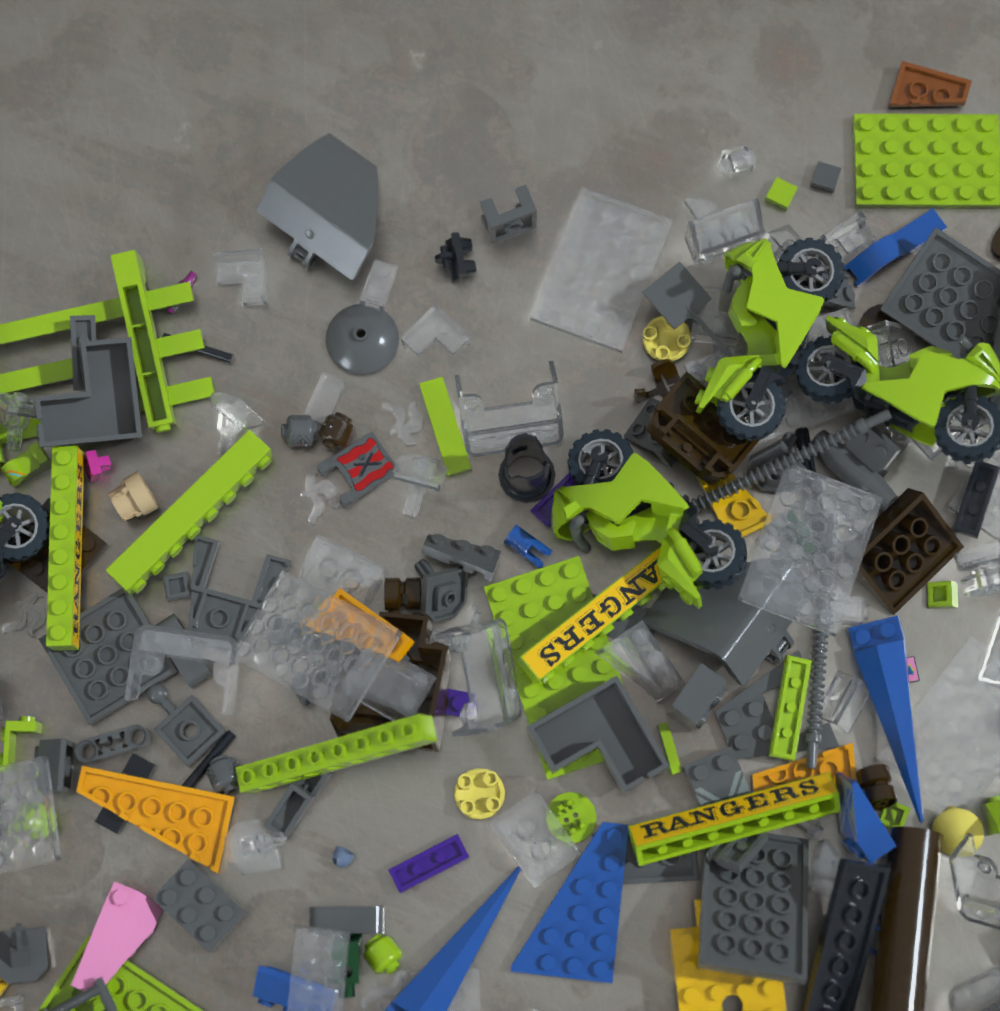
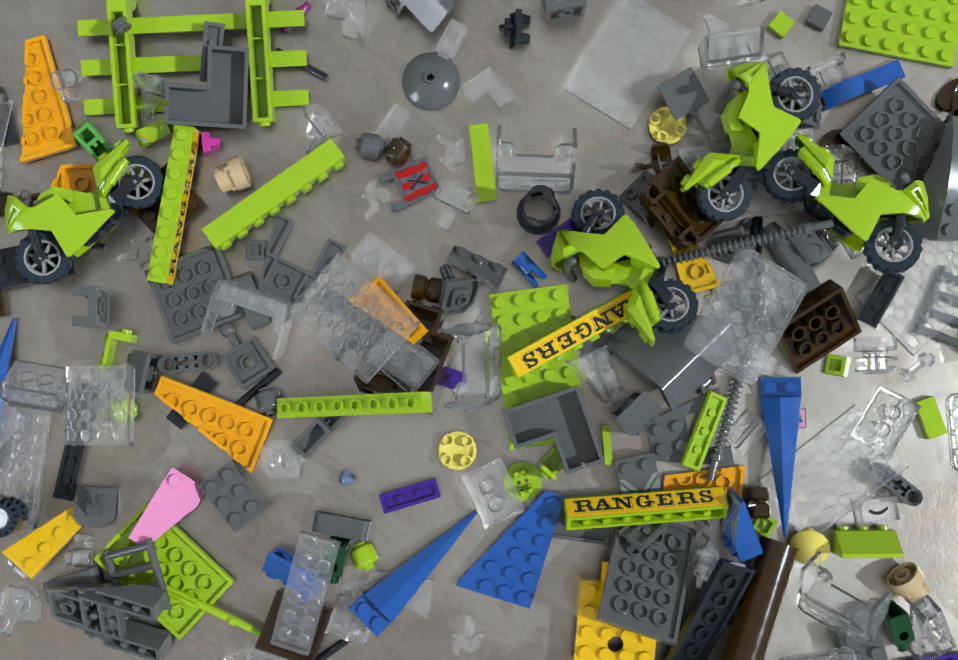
camera: 10 degrees right, 10 degrees up
none -> lime bracket [538,447,563,481]

